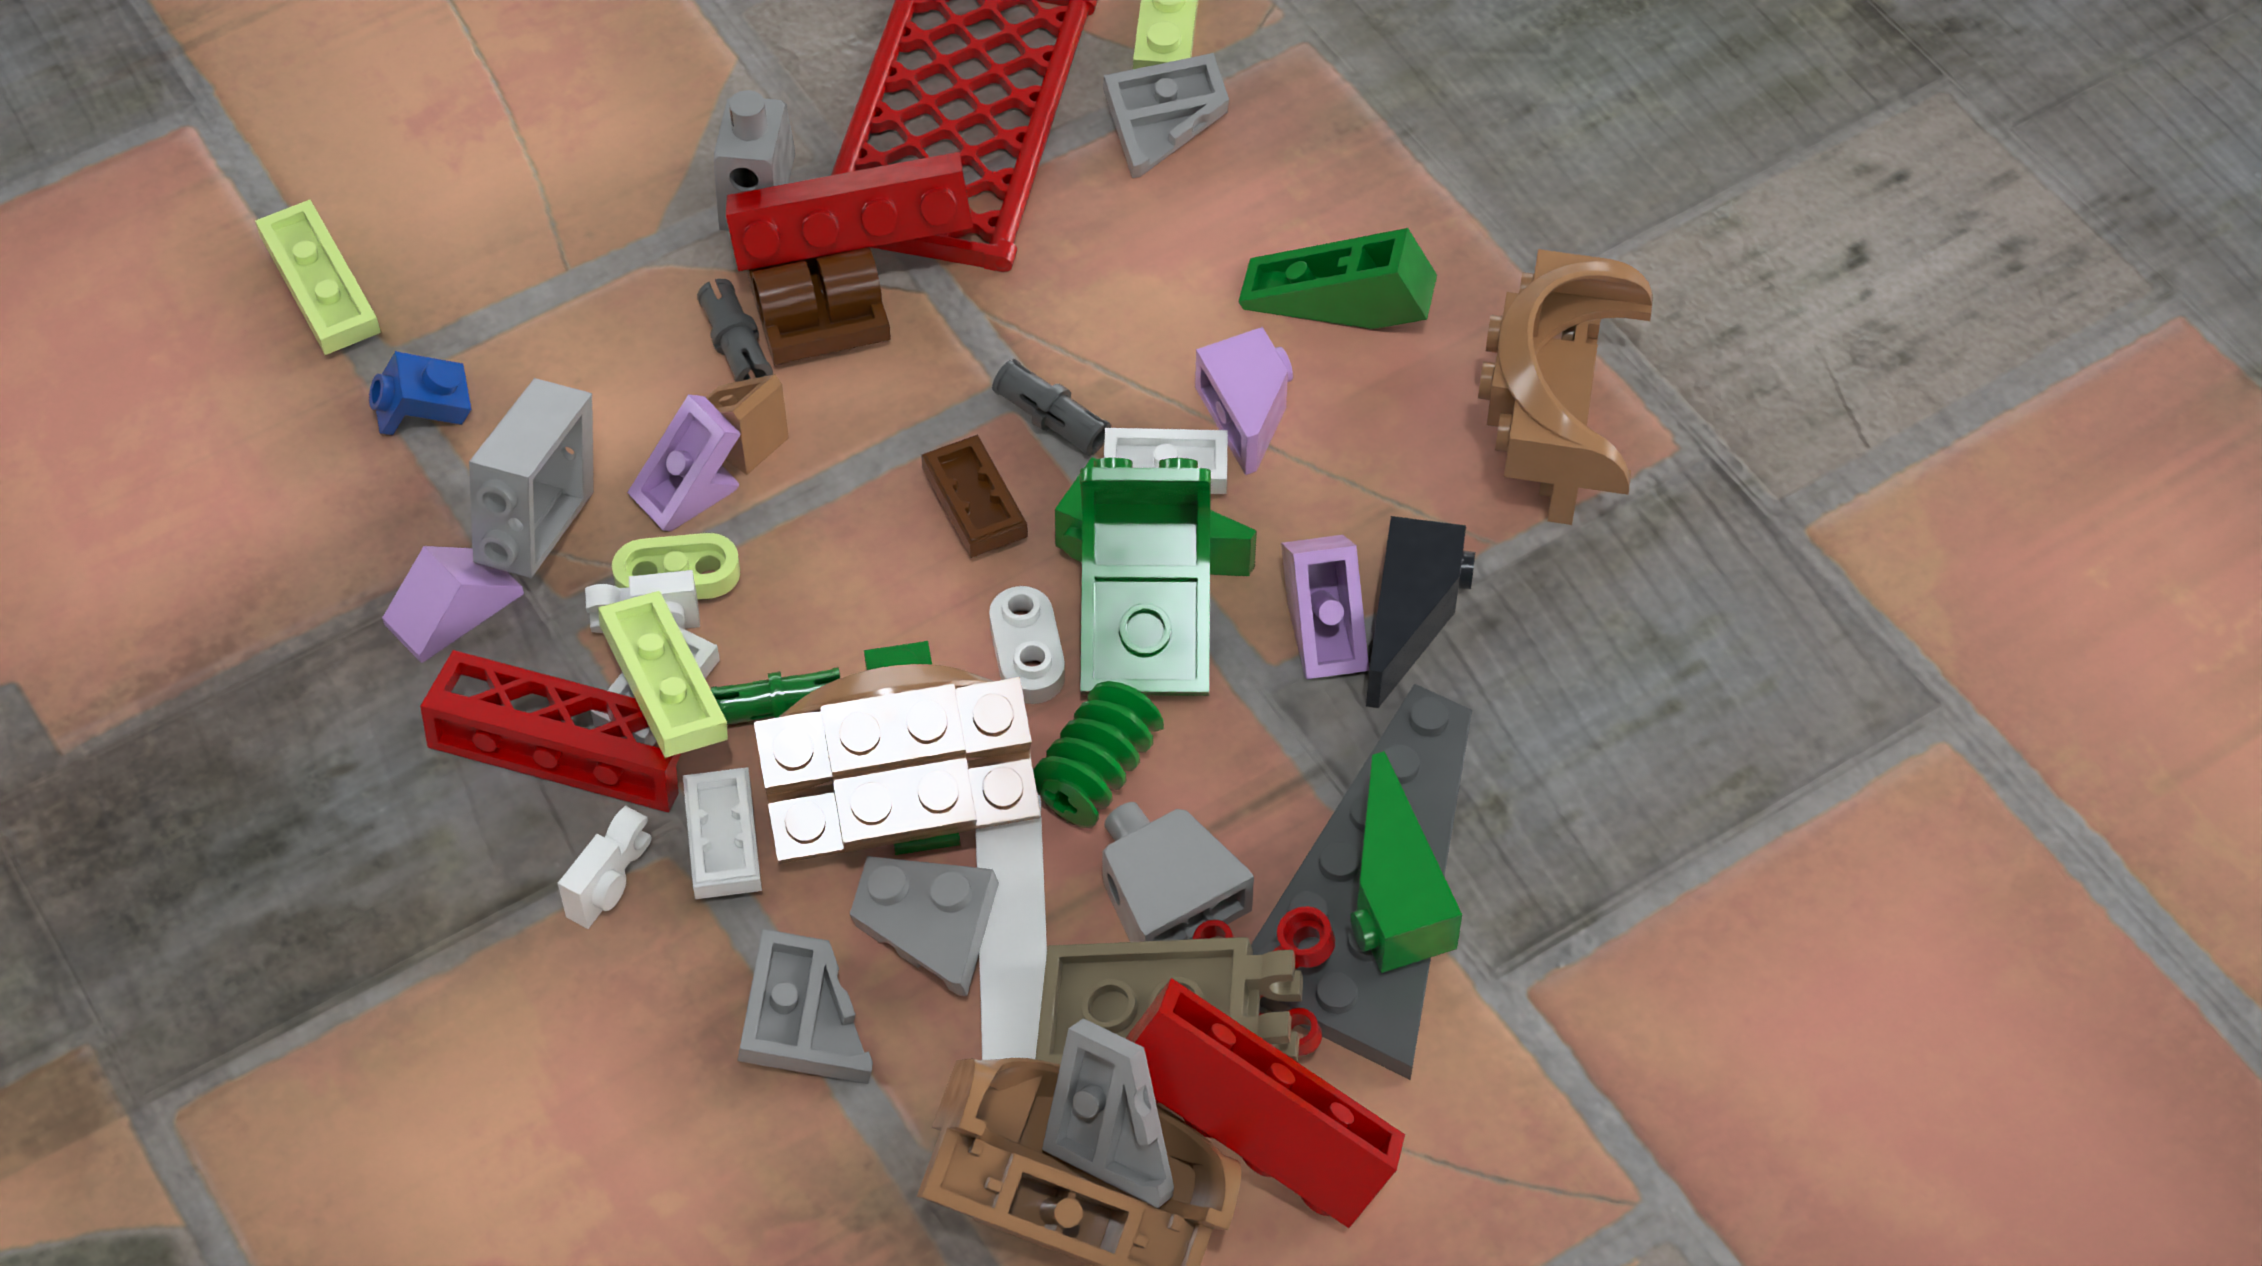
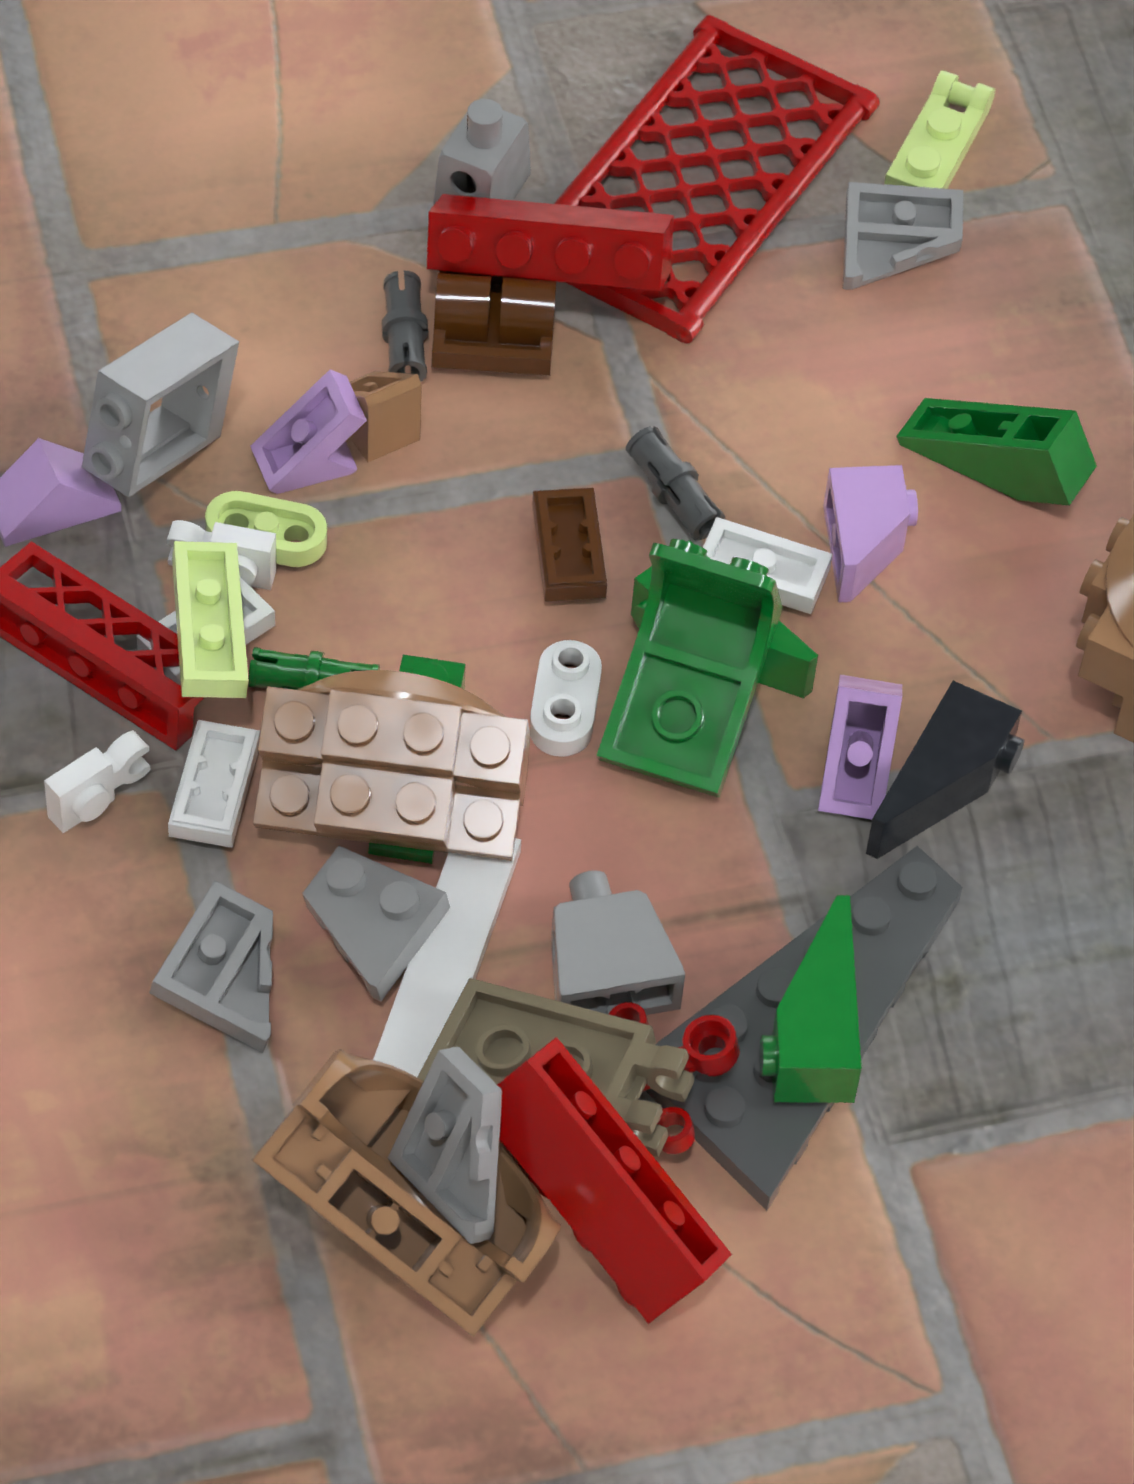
camera: 15 degrees right, 0 degrees up
yellowish green plate [255,200,381,355] -> none
blue bracket [369,351,471,435] -> none
green piece [1033,681,1164,828] -> none

